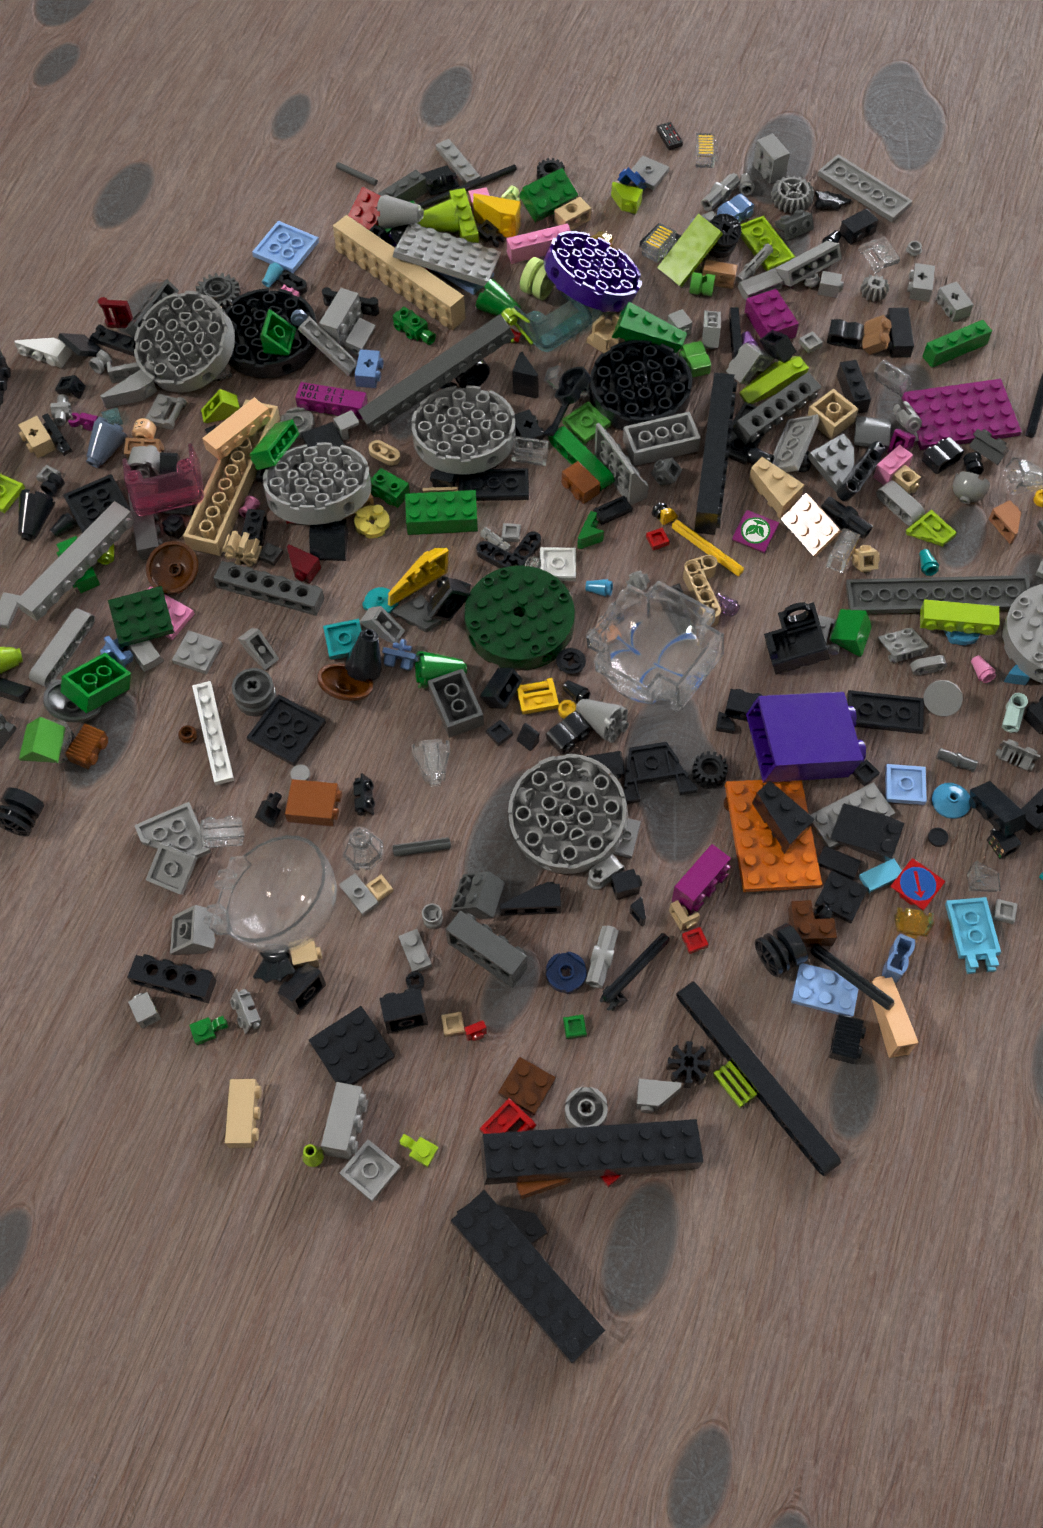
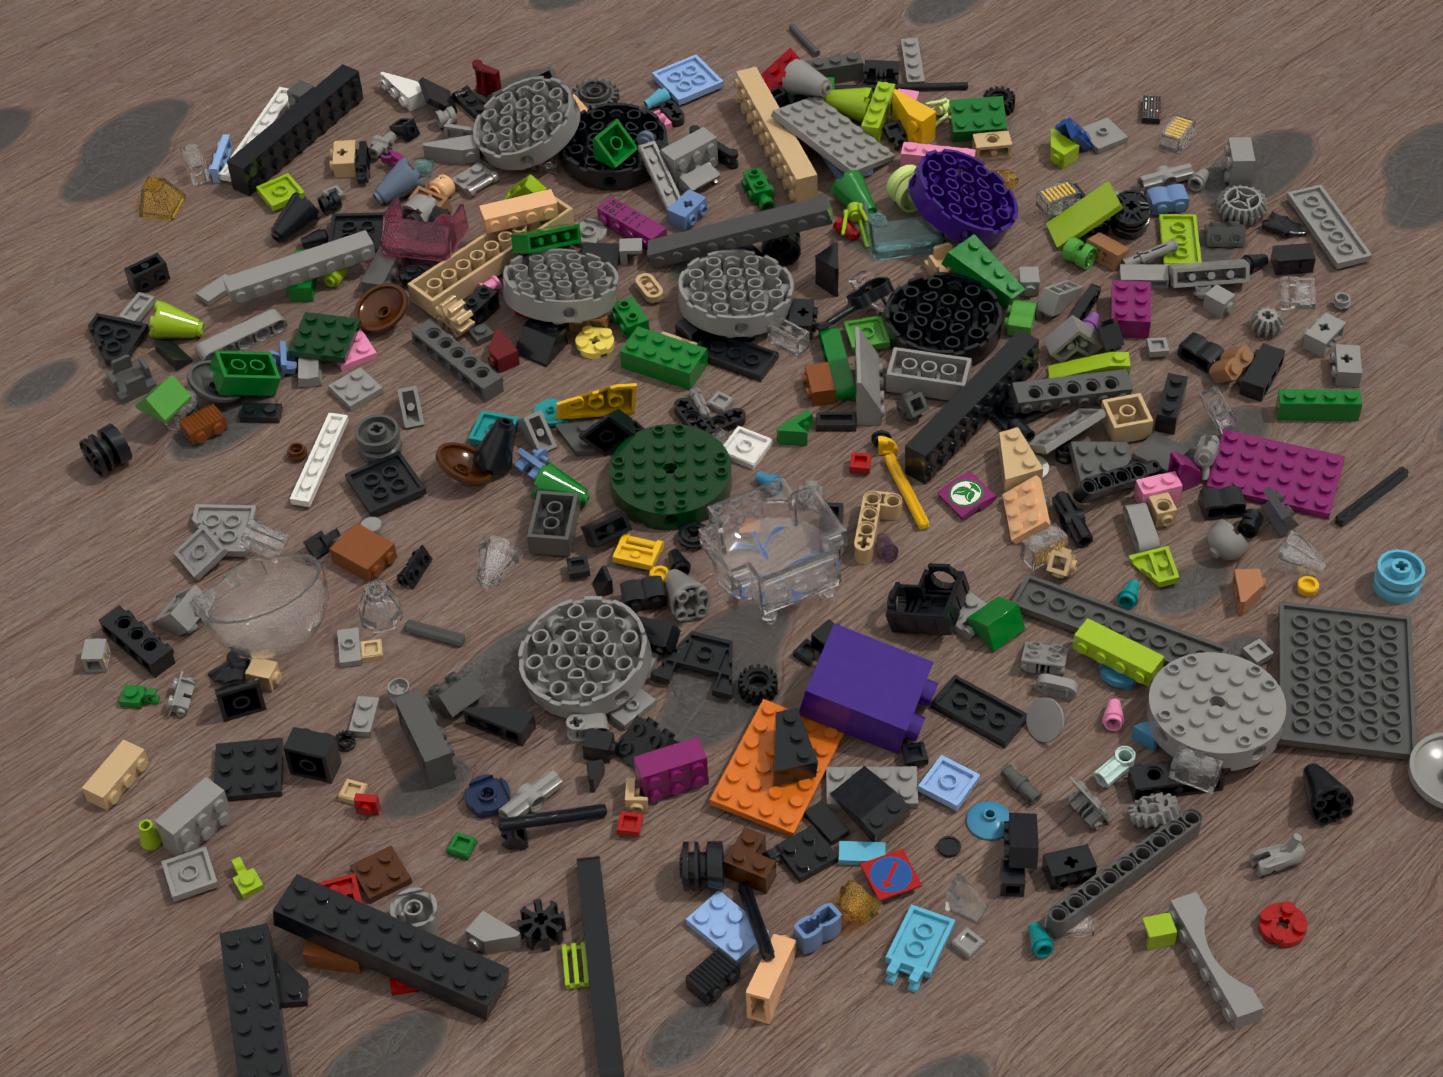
camera: 30 degrees right, 15 degrees down
none -> black plate [239,403,283,423]
none -> black bracket [616,715,680,768]

